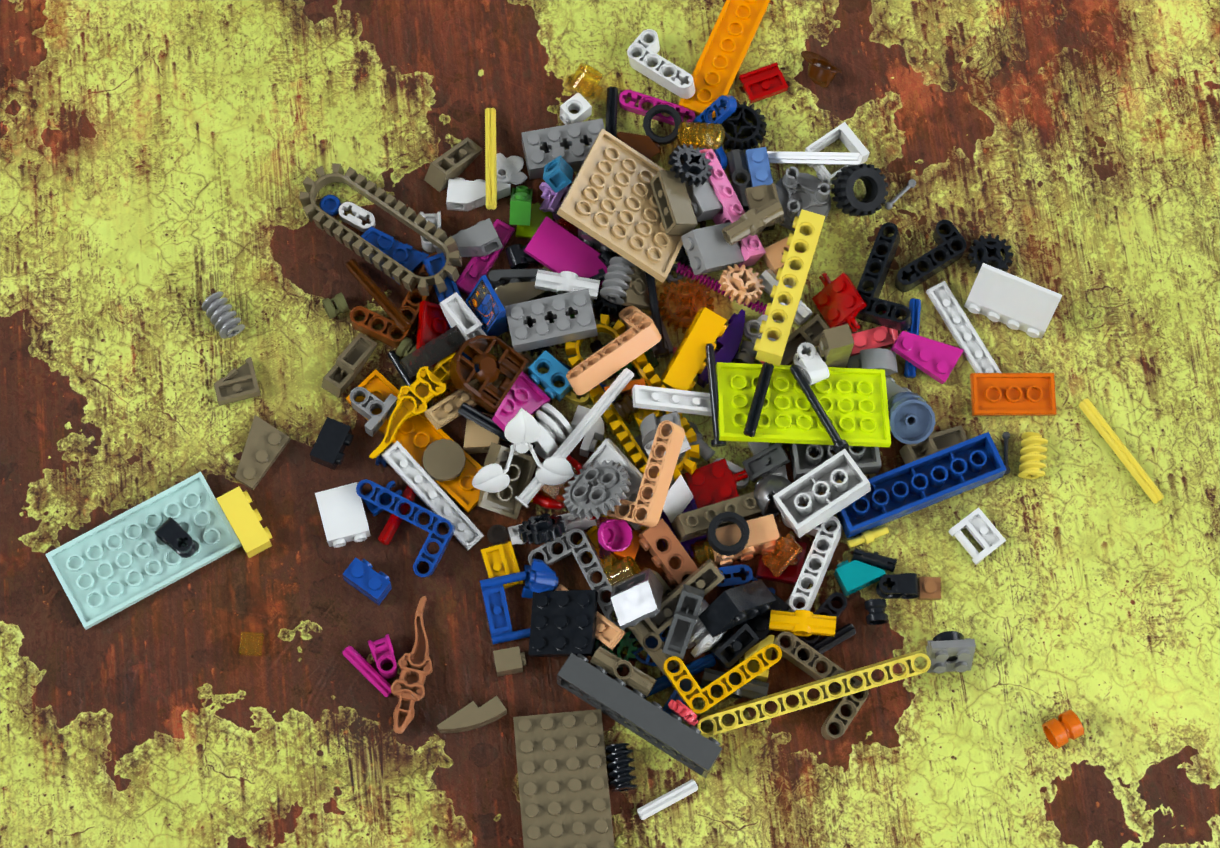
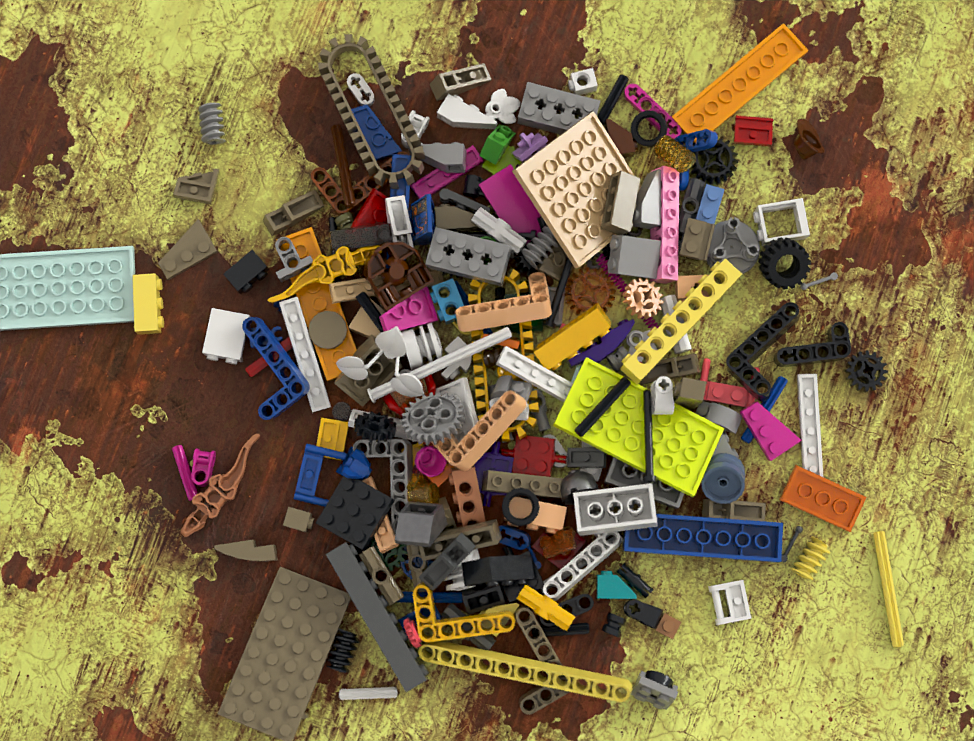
camera: 30 degrees right, 10 degrees up
black piece [154,517,196,558] -> none
clear yellow tile [239,632,264,656] -> none
blue tile [320,195,341,217] -> none
olive wheel [322,292,349,319] -> none
blue brick [342,557,392,605] -> none
light yellow axle [485,108,497,210] -> none
dark azure brick [543,155,573,193] -> none
clear yellow piece [566,62,603,99] -> none
white beam [627,29,695,99] -> none
white sticker [663,475,694,523] -> none
black gear [668,144,713,187] -> none
clear yellow wheel [692,541,714,566] -> none
black bar [705,343,726,447] -> none
dark tan piece [722,199,784,245] -> none
white axle [767,151,862,165] -> none
red plate [812,273,867,332] -> none
light yellow bar [846,525,889,549] -> none
white slope [964,263,1062,339] -> none

